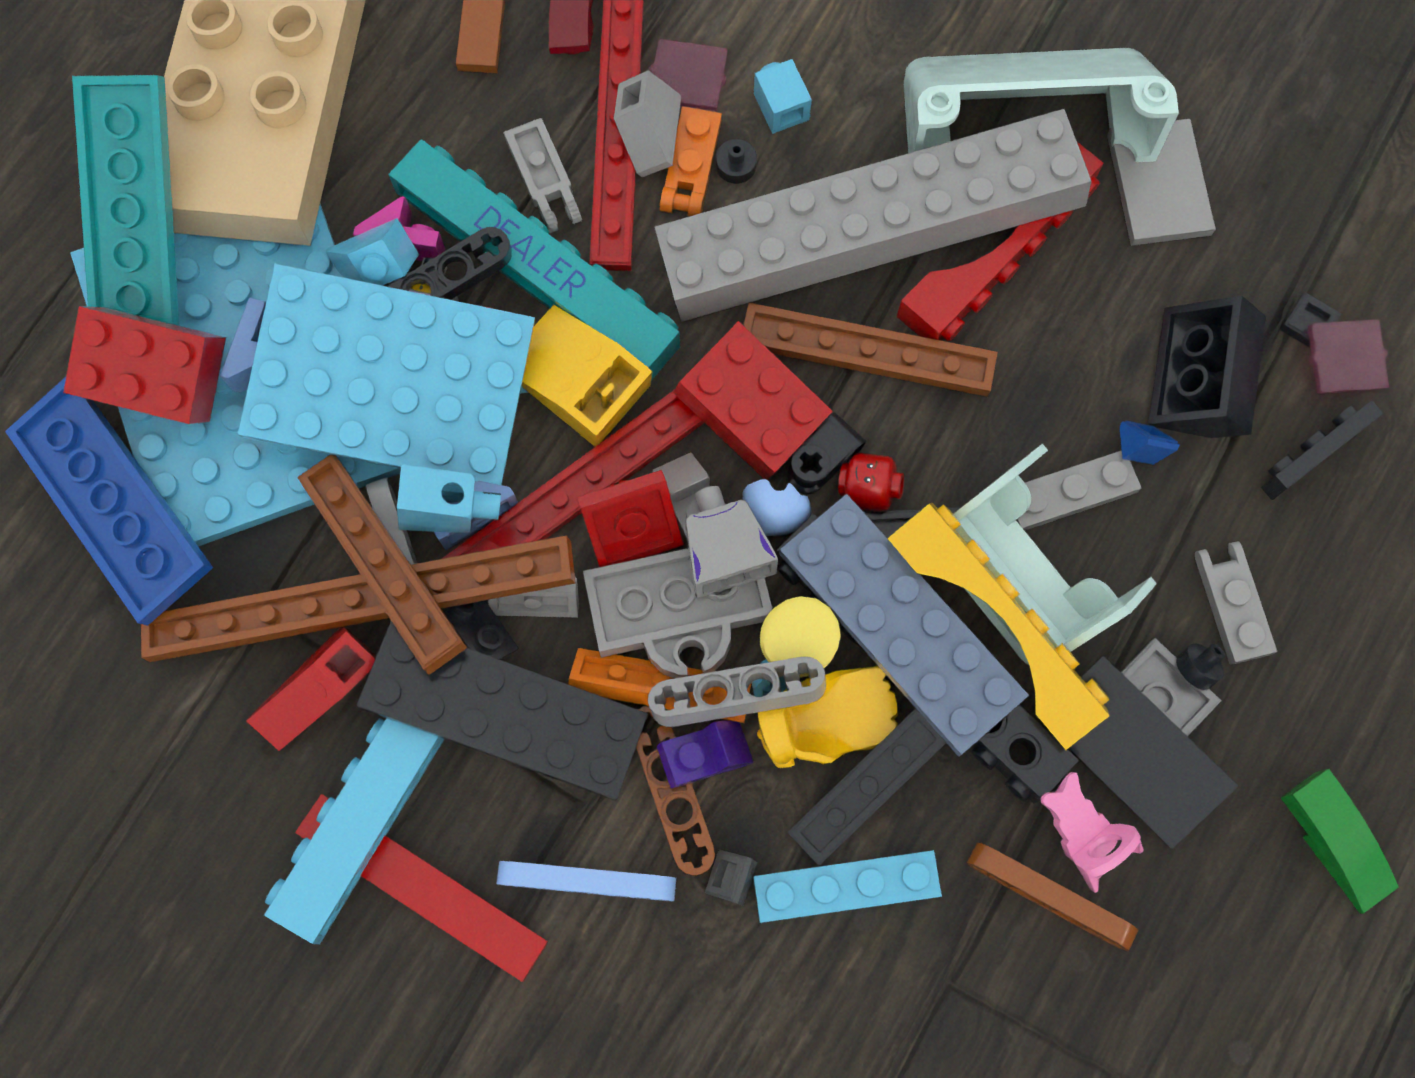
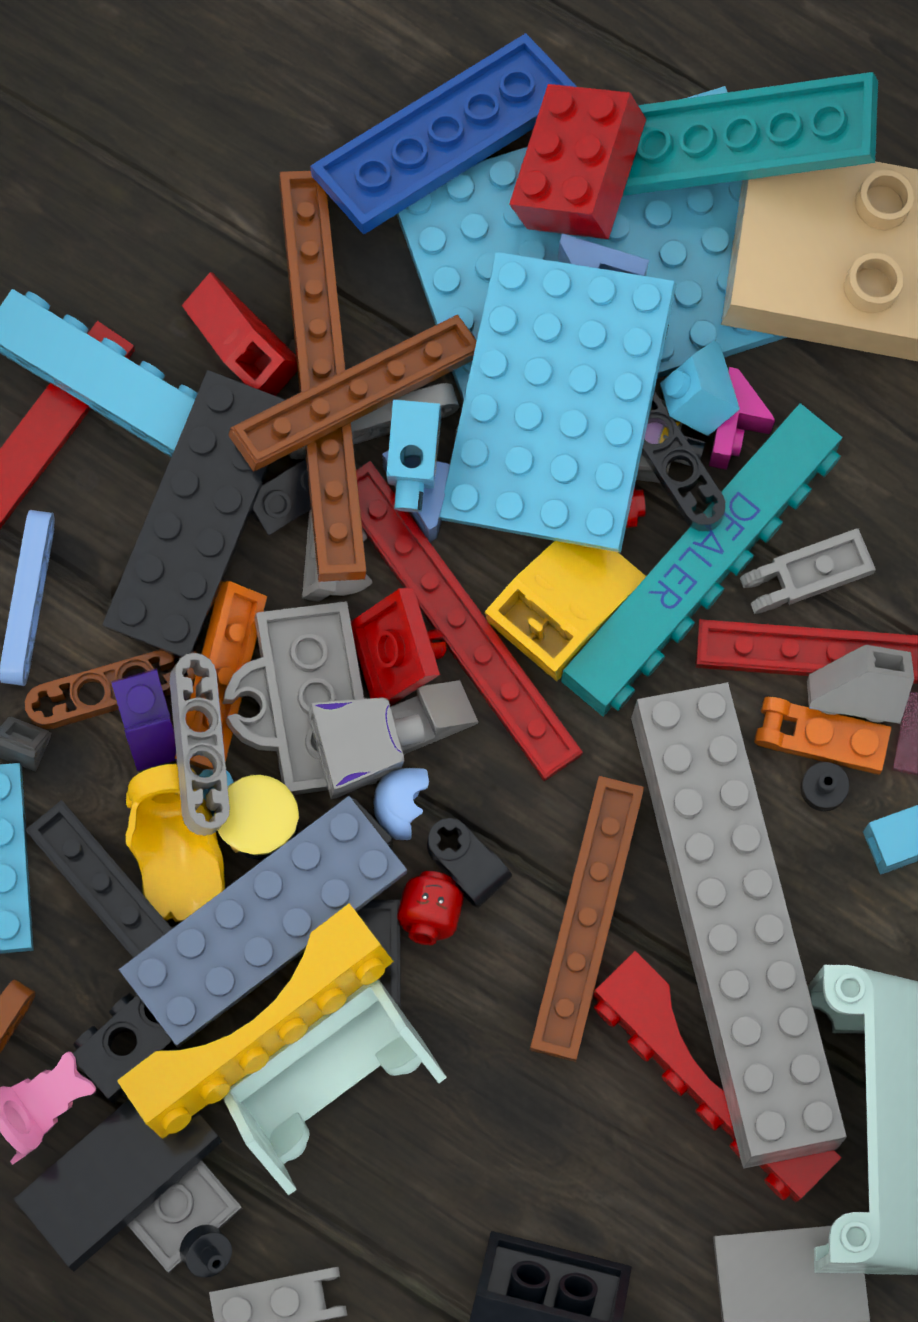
camera: 90 degrees right, 0 degrees up
red brick [673,321,833,479] -> none
light grey plate [1016,451,1141,531] -> none
blue slope [1120,420,1180,465] -> none

